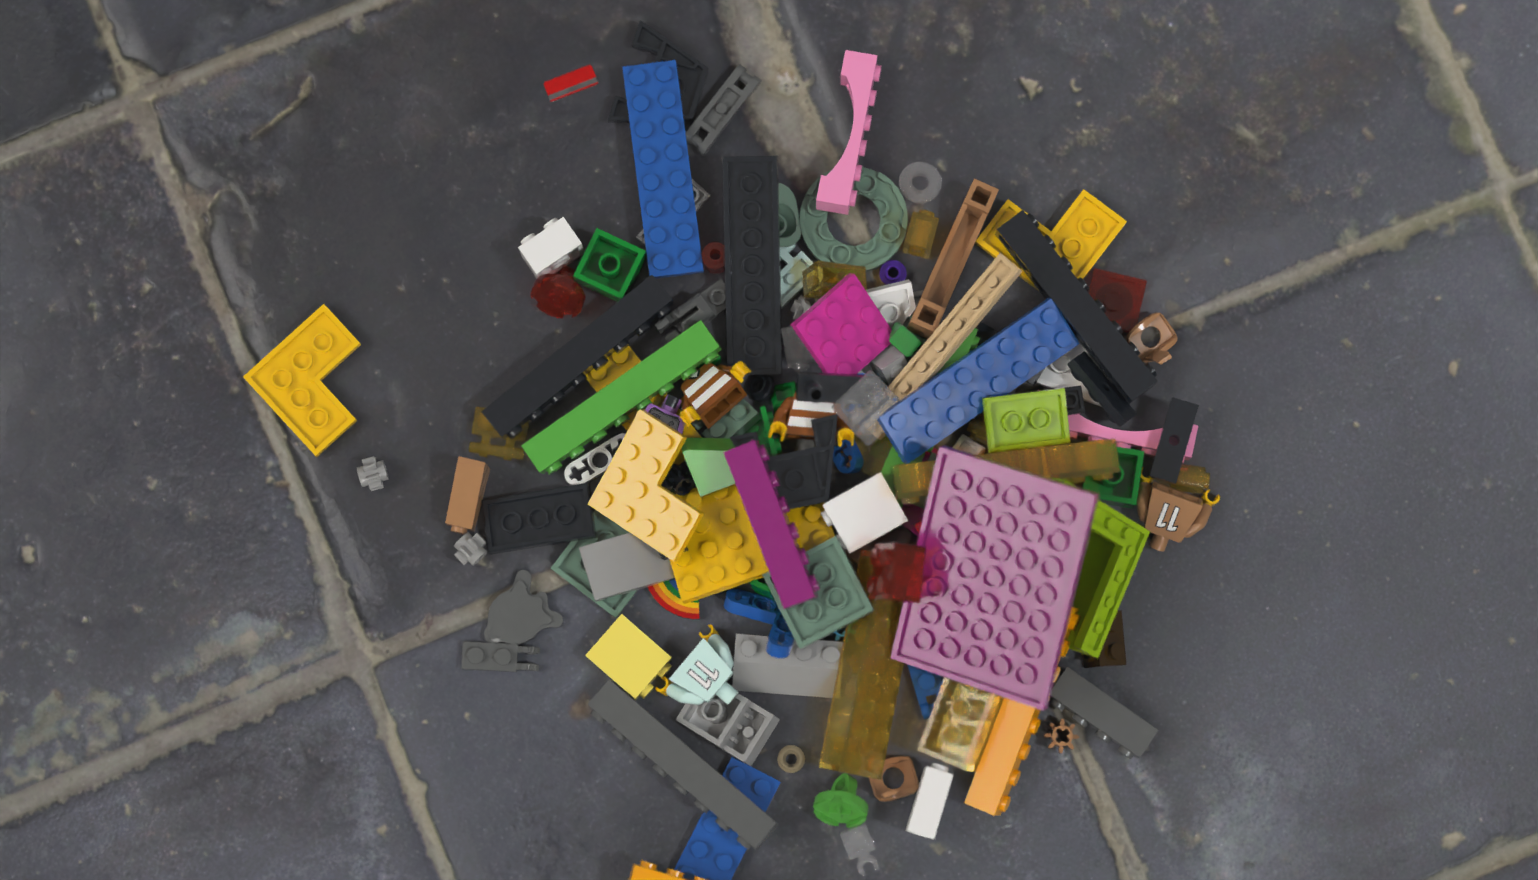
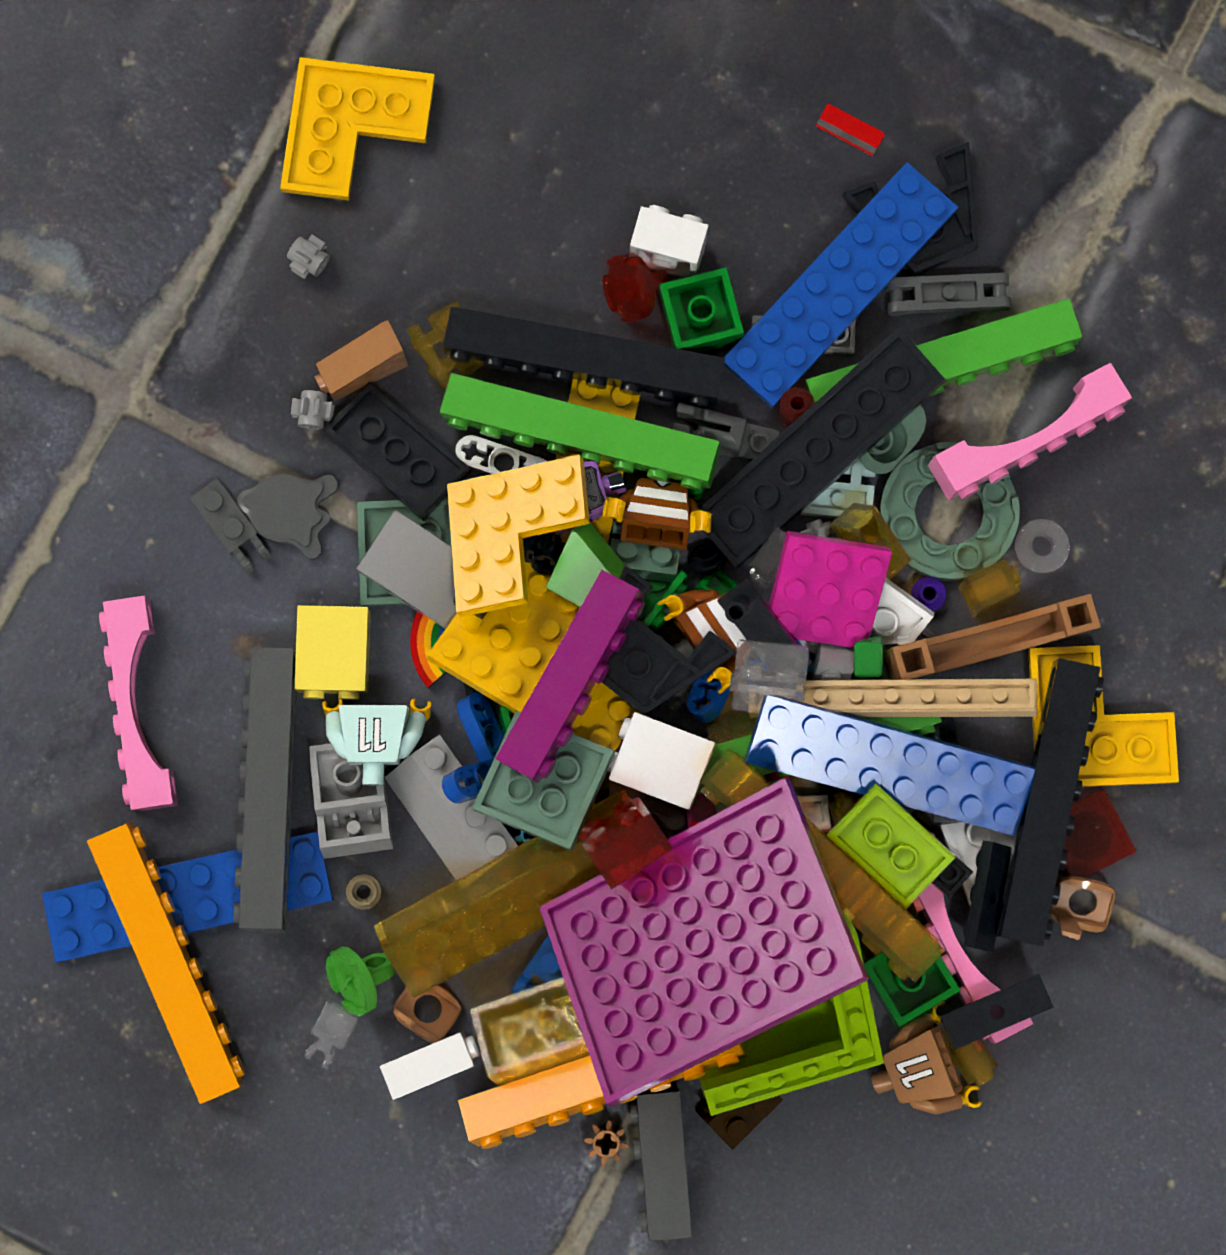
camera: 50 degrees right, 0 degrees up
none -> bright pink arch [99,595,178,812]
none -> bright green brick [804,298,1083,407]

